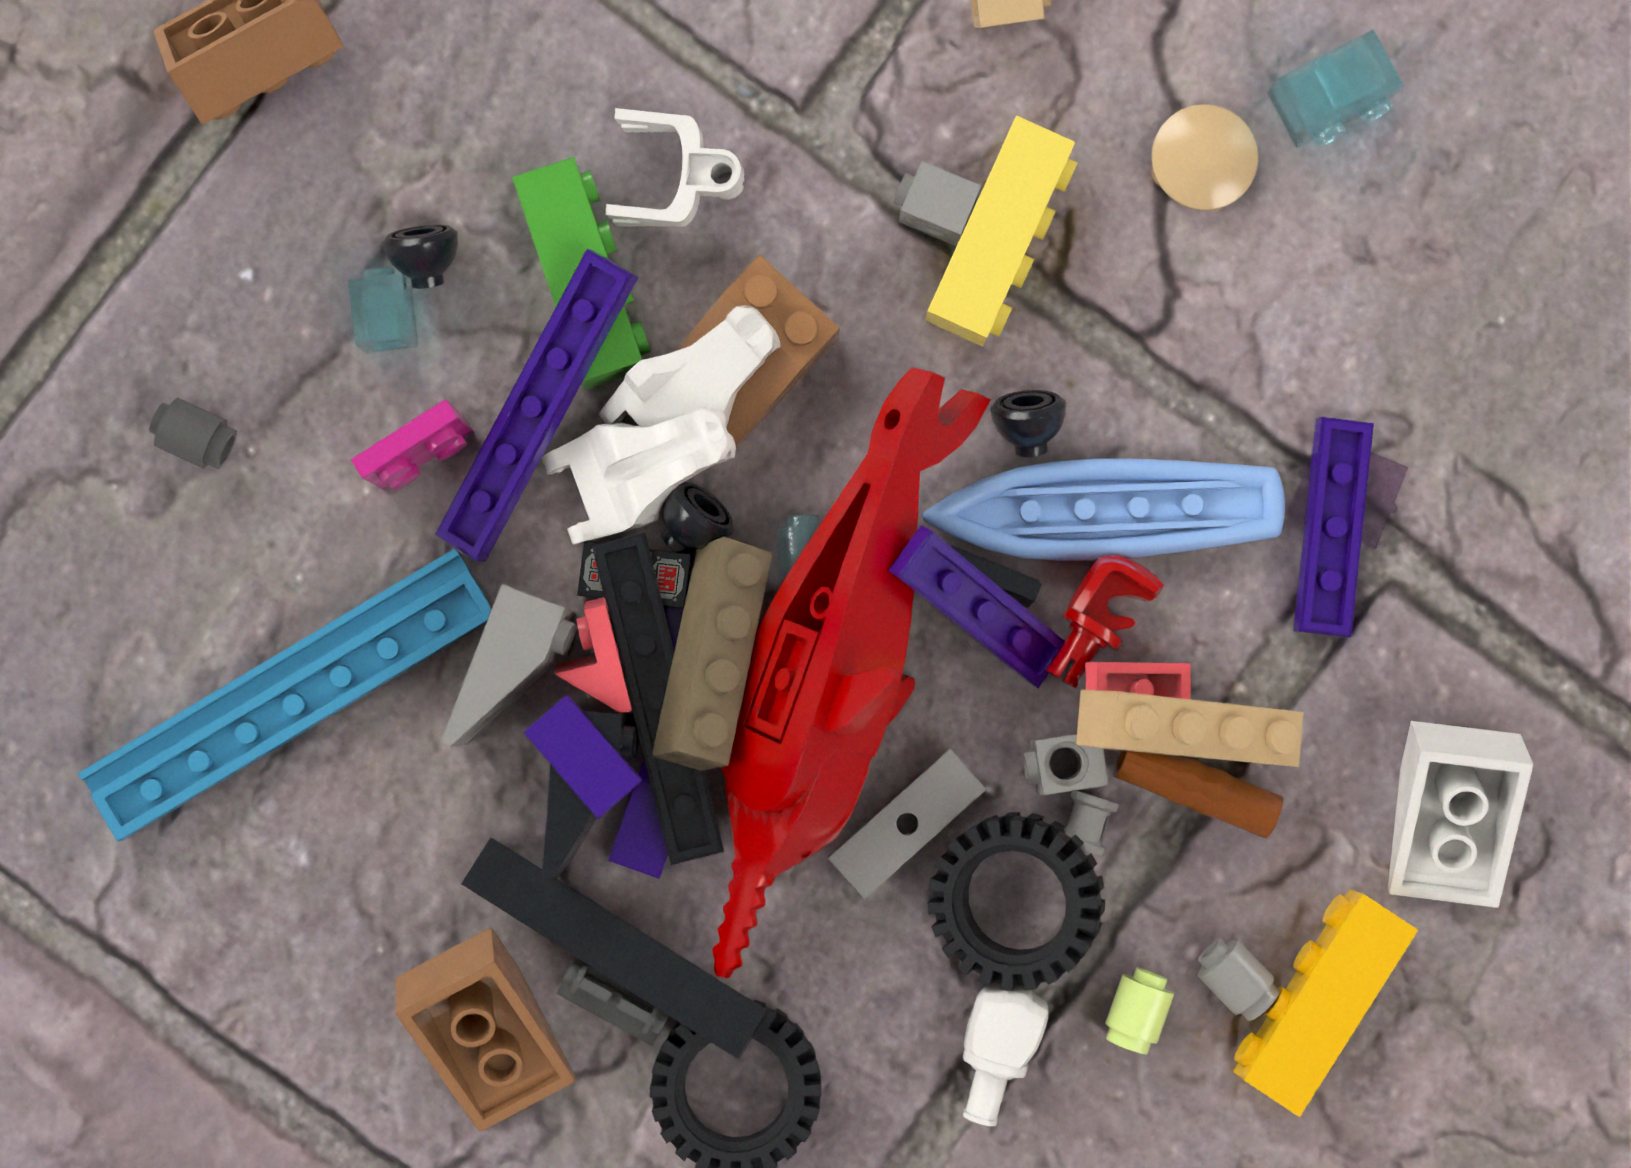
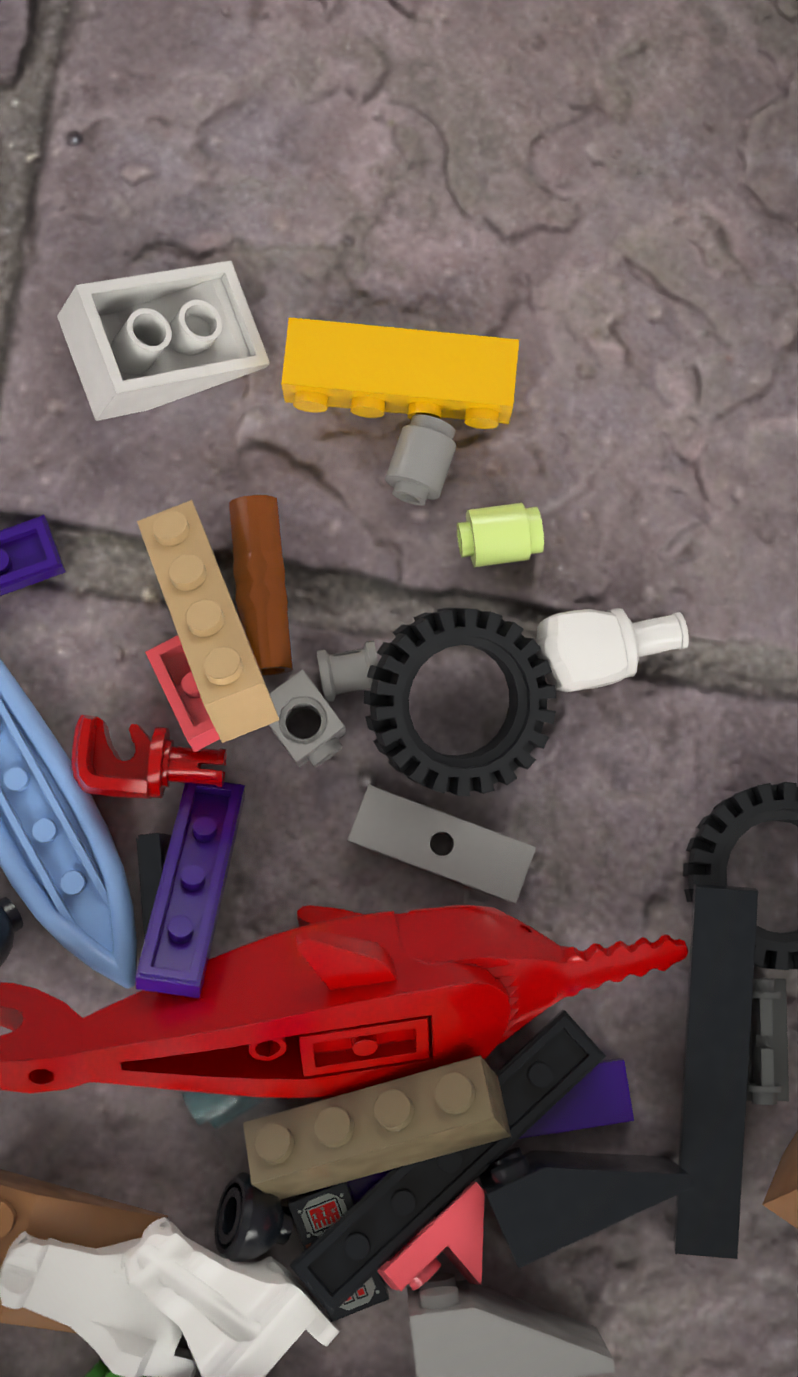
camera: 115 degrees left, 5 degrees down
dark purple tile [523,695,643,819] -> none

